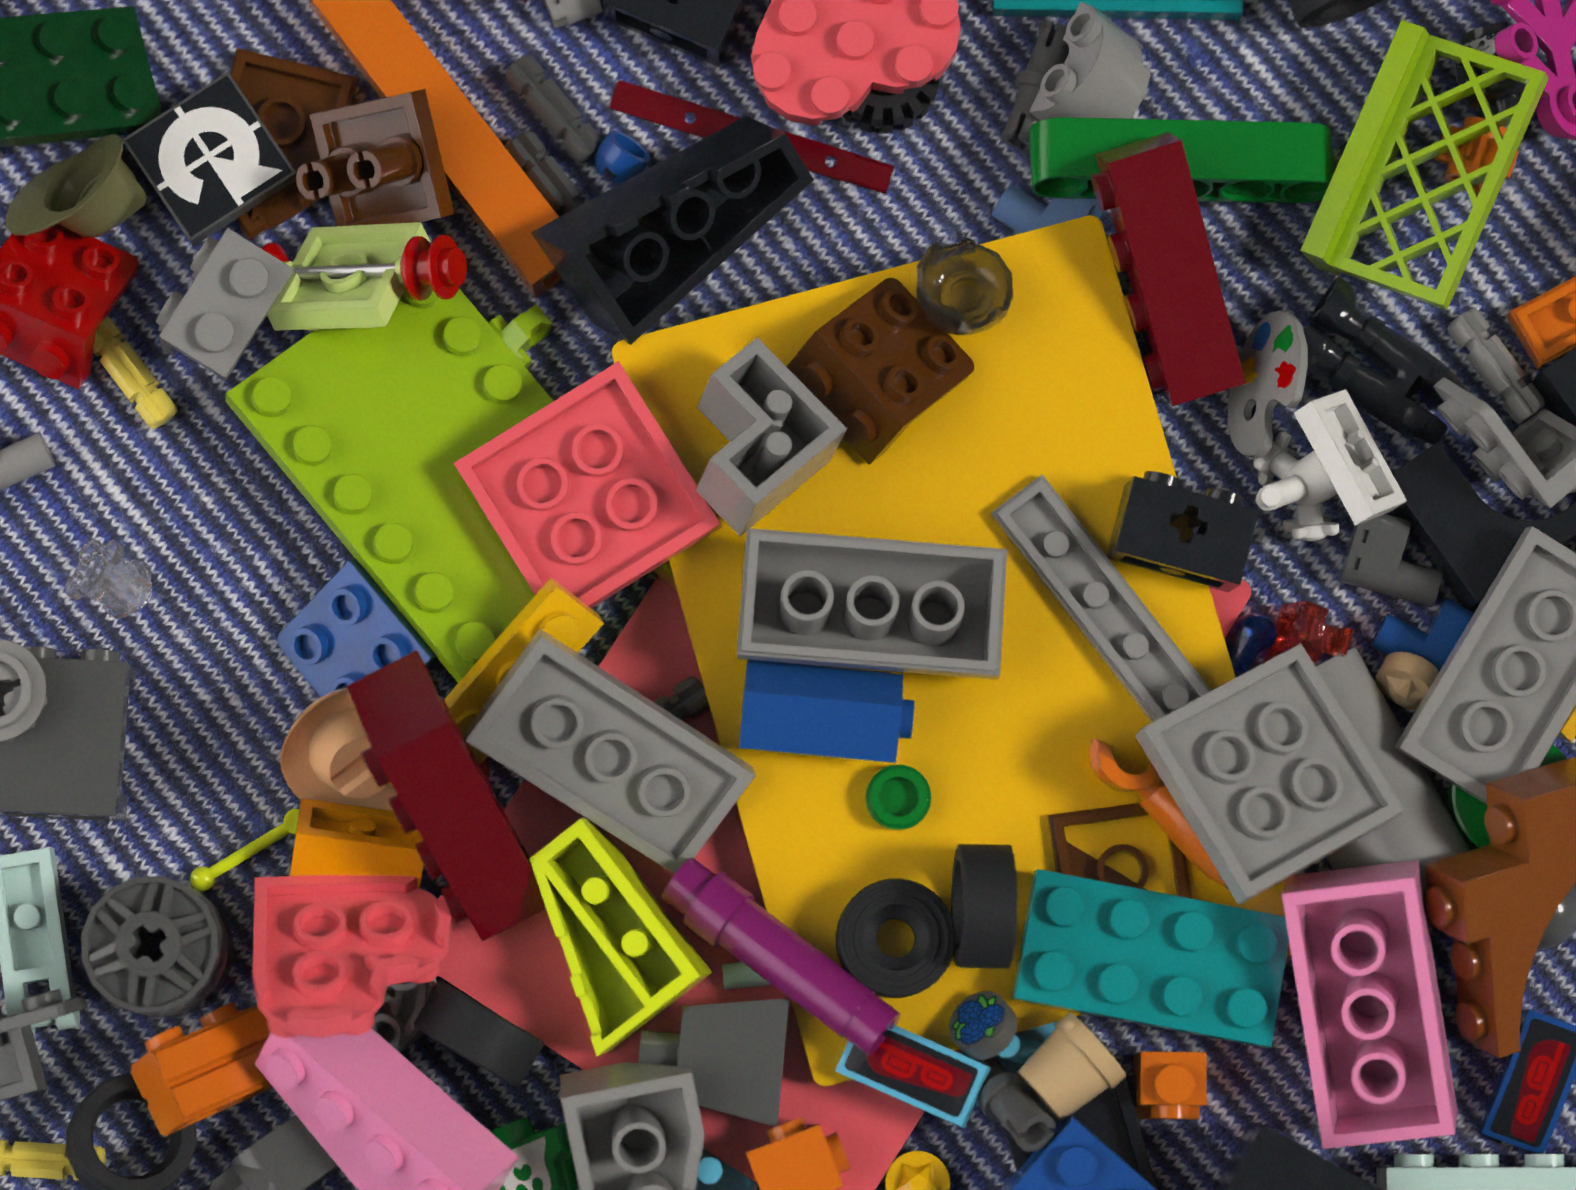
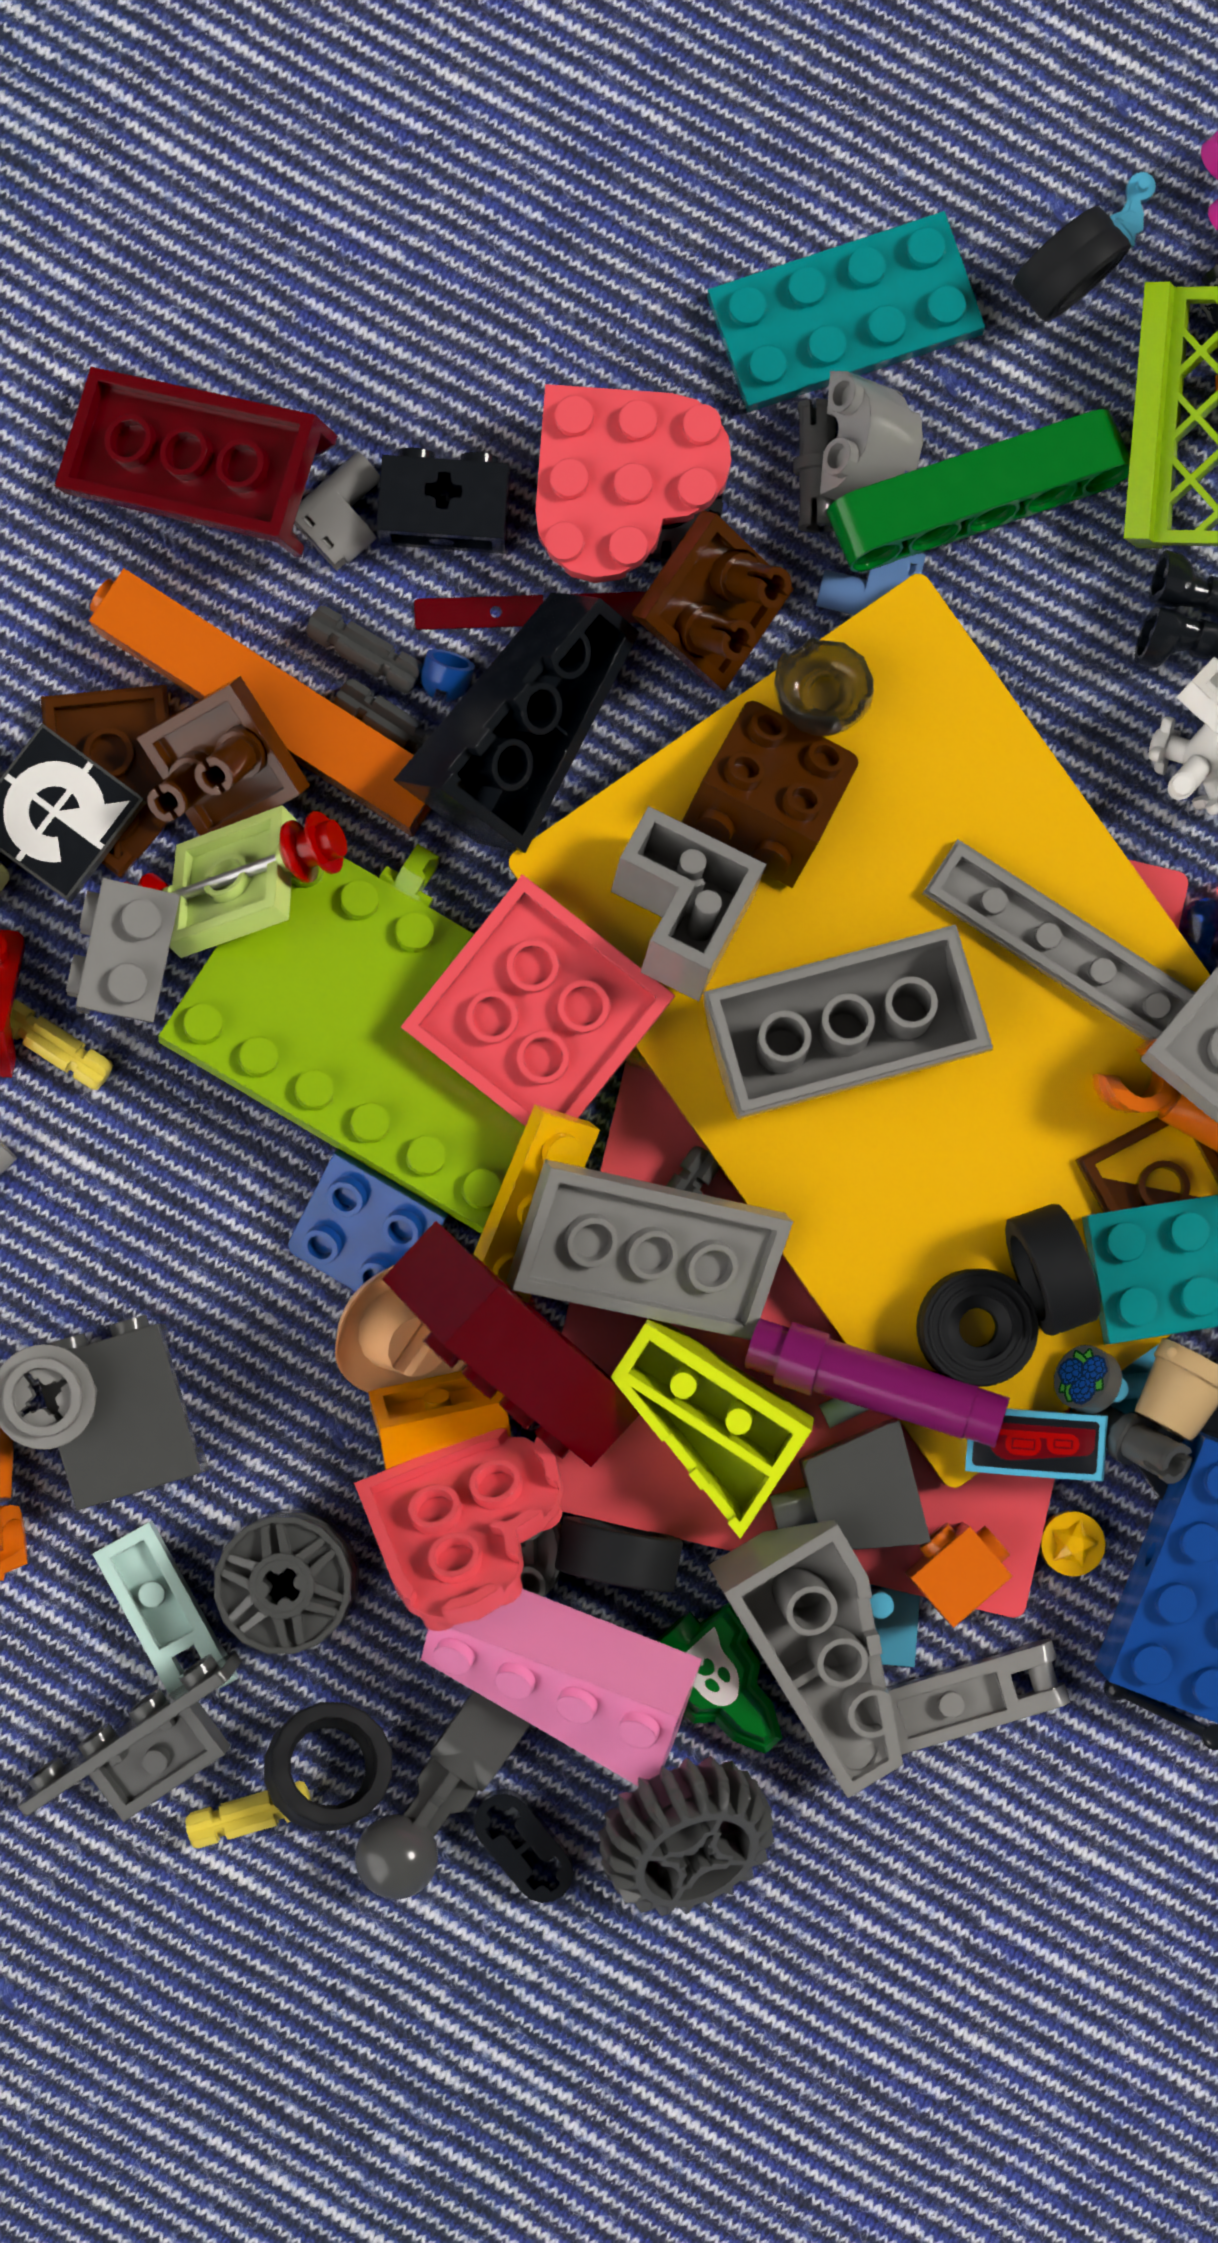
camera: 20 degrees left, 5 degrees up
clear brick [65,539,152,619] -> none
orange brick [130,1002,273,1136] -> none
neon yellow hinge [190,809,299,892] -> none
blue brick [739,660,914,763] -> none
green tile [865,764,931,831] -> none
dark red brick [1091,132,1246,406] -> none
black brick [1106,471,1259,592] -> none
light grey piece [1228,311,1308,458] -> none
none -> reddish brown plate [631,510,794,691]

